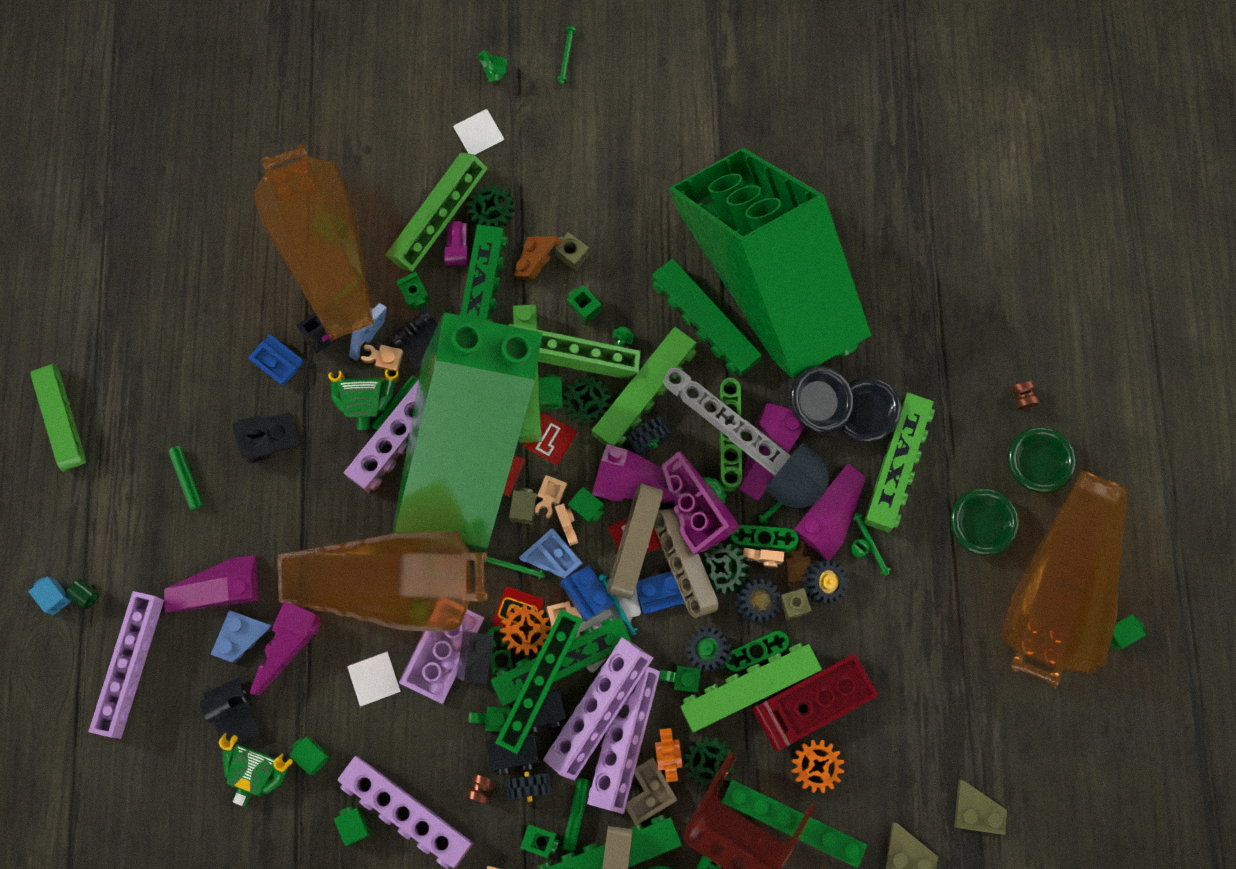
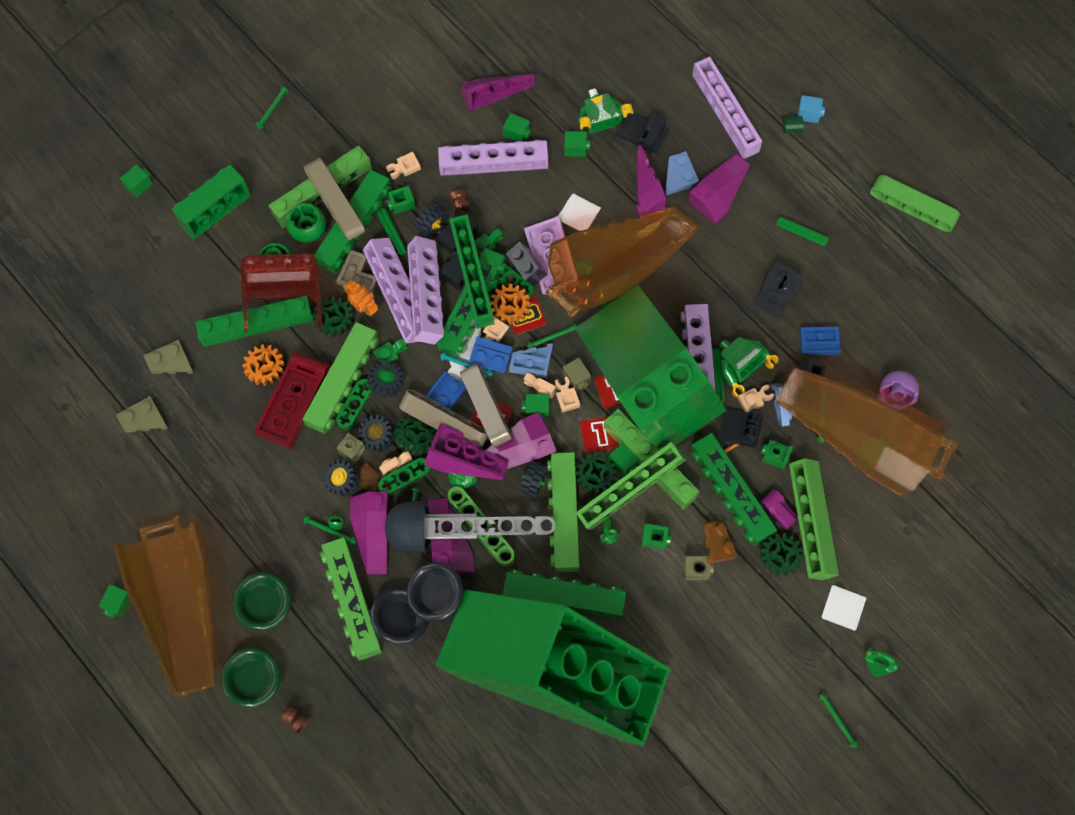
camera: 140 degrees right, 5 degrees down
none -> medium lavender cylinder [879,371,919,407]

